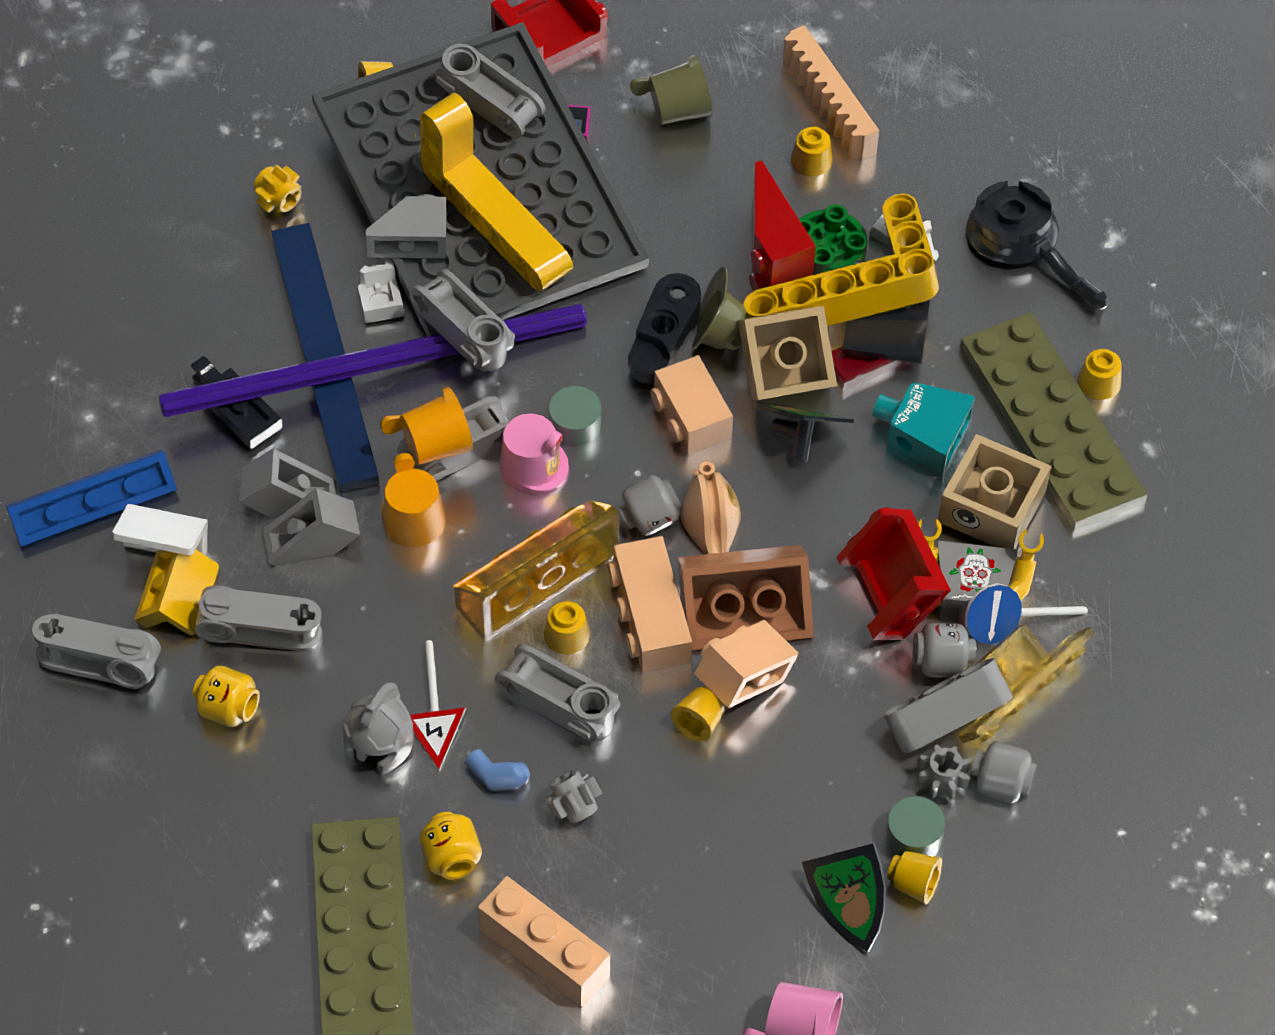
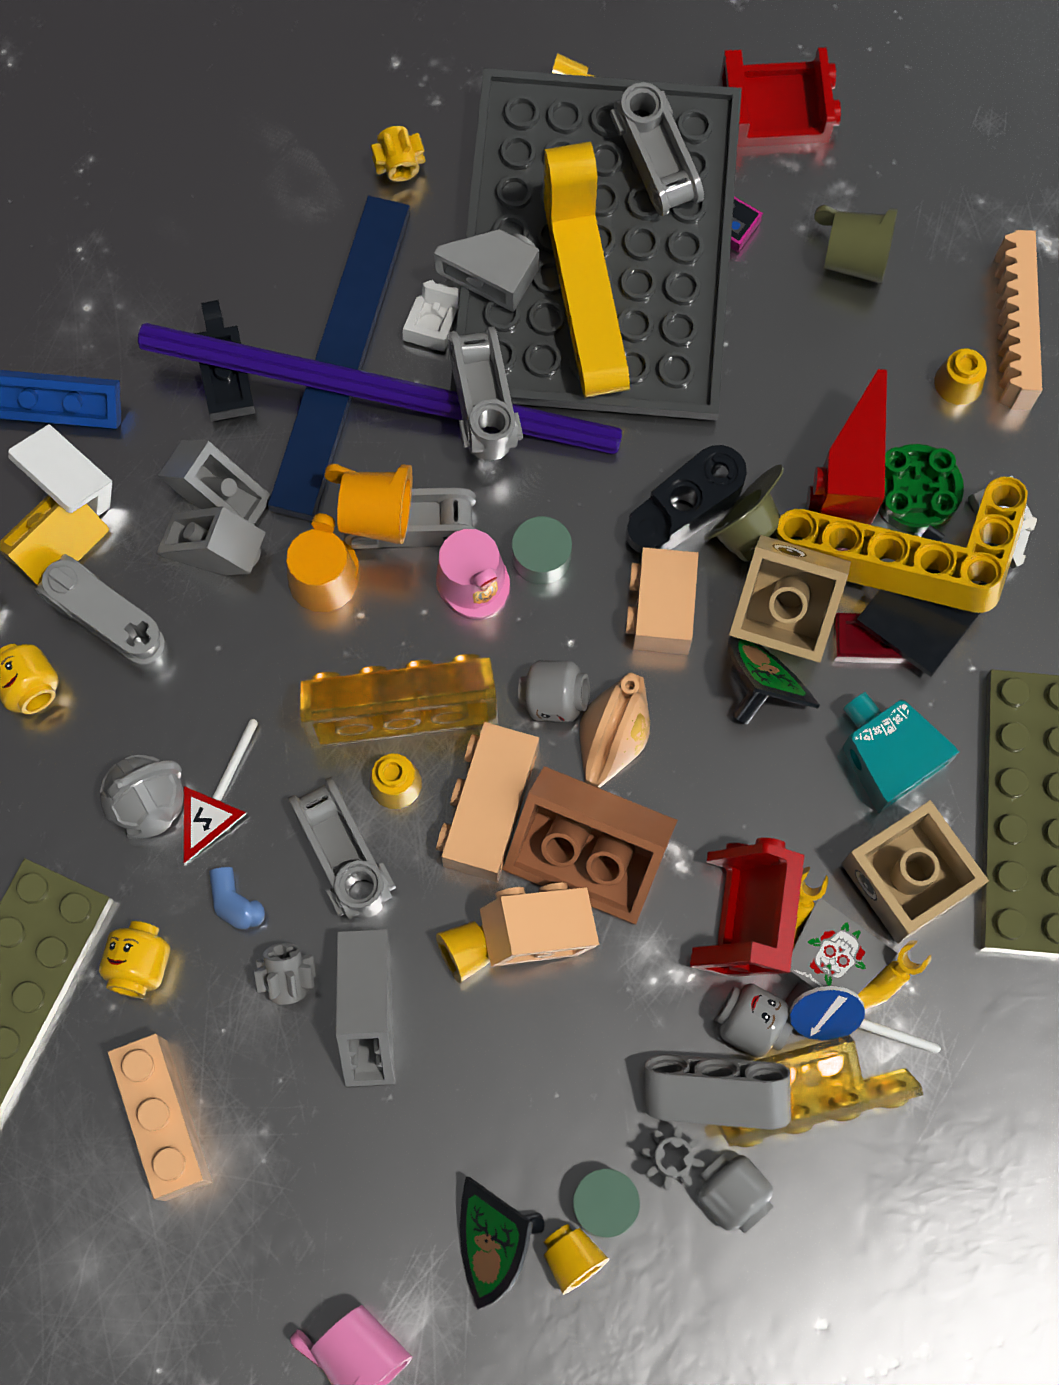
camera: 30 degrees right, 15 degrees up
none -> light grey slope [336,928,395,1087]

